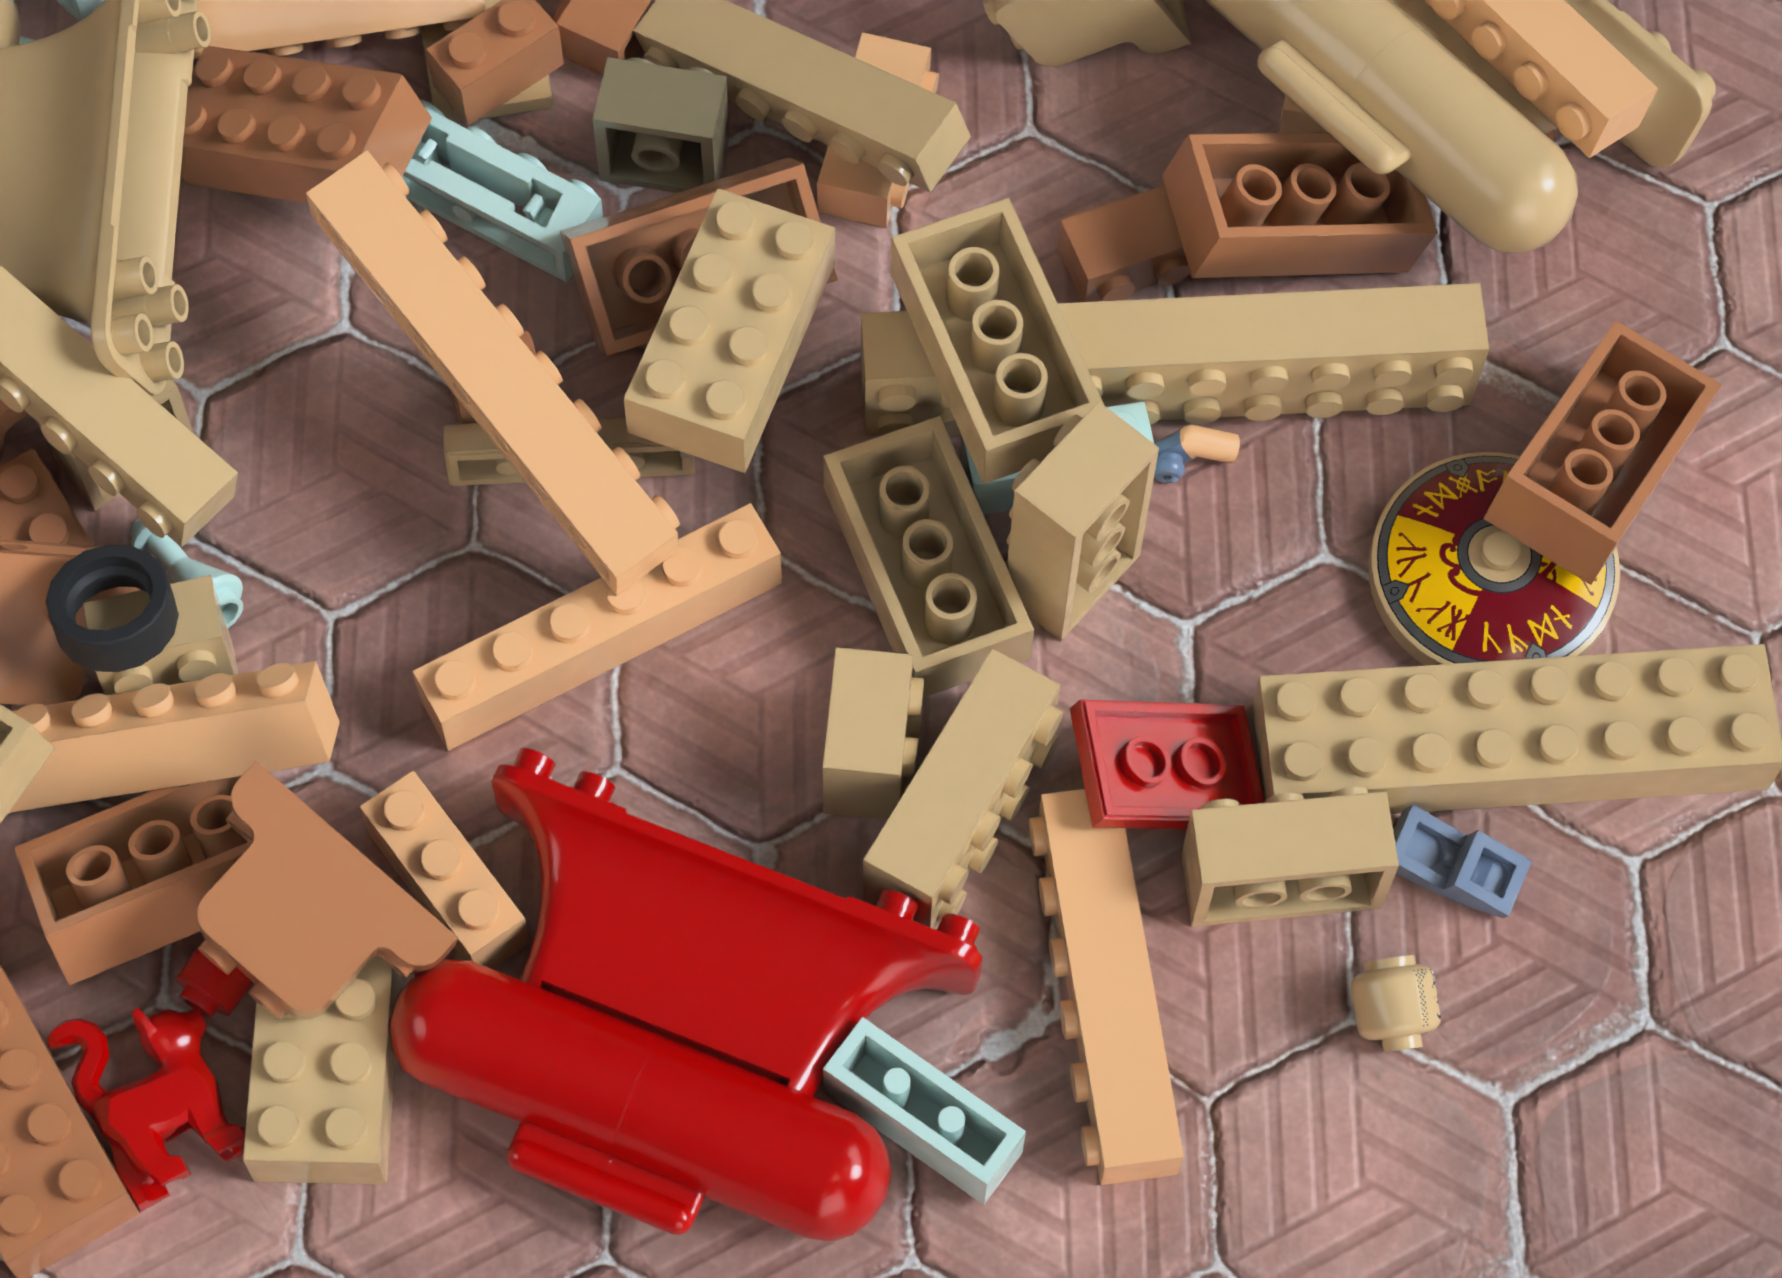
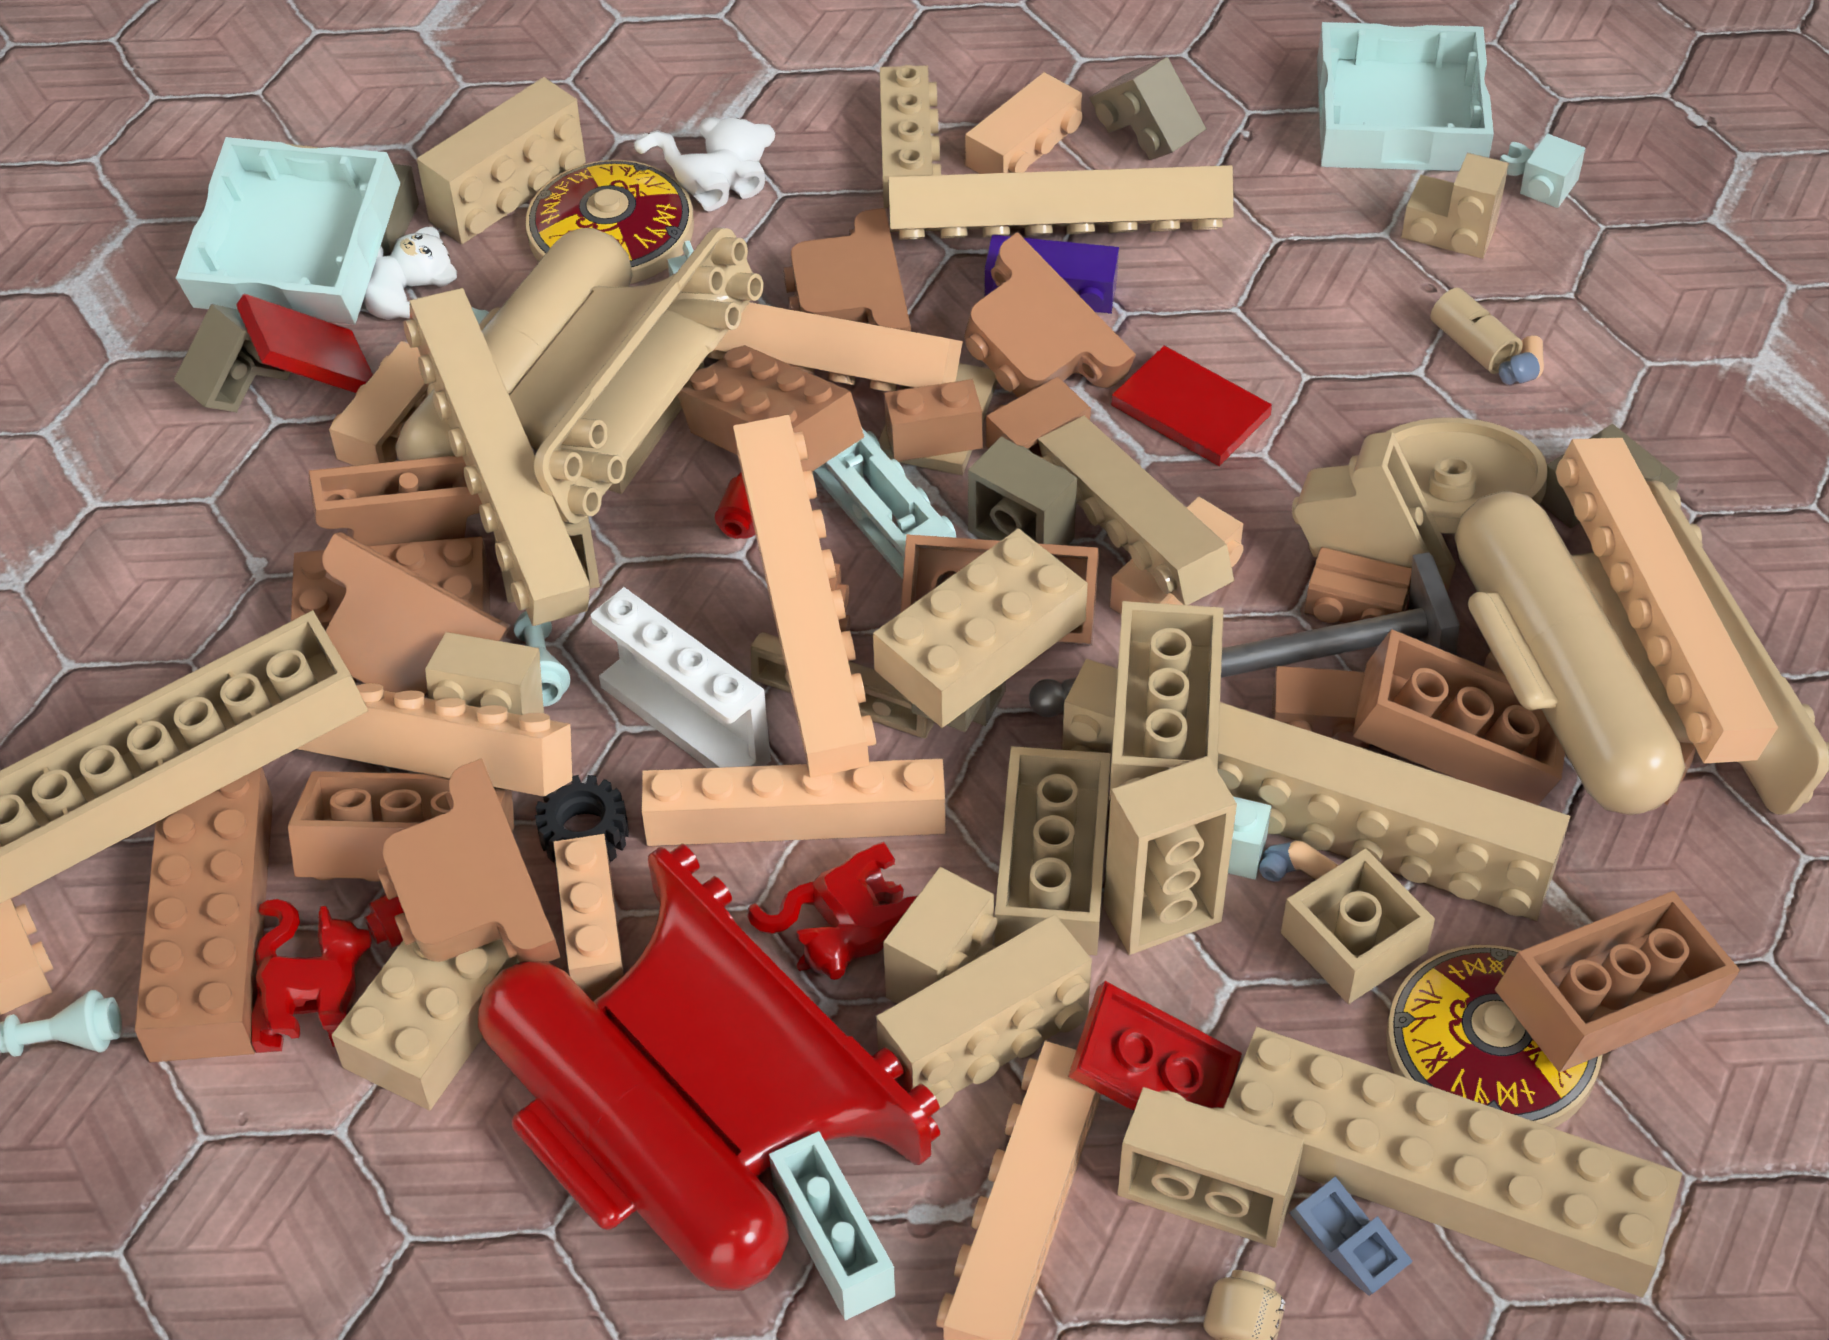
camera: 30 degrees right, 15 degrees down
black tyre [46,545,179,672] -> none
none -> black tyre [535,775,629,863]
none -> white panel [591,587,771,768]
none -> red brick [714,472,756,539]
none -> red animal [747,842,918,980]
none -> flat silver piece [1029,552,1460,717]
none -> tan brick [1281,848,1435,1004]
none -> nougat brick [1304,547,1412,623]

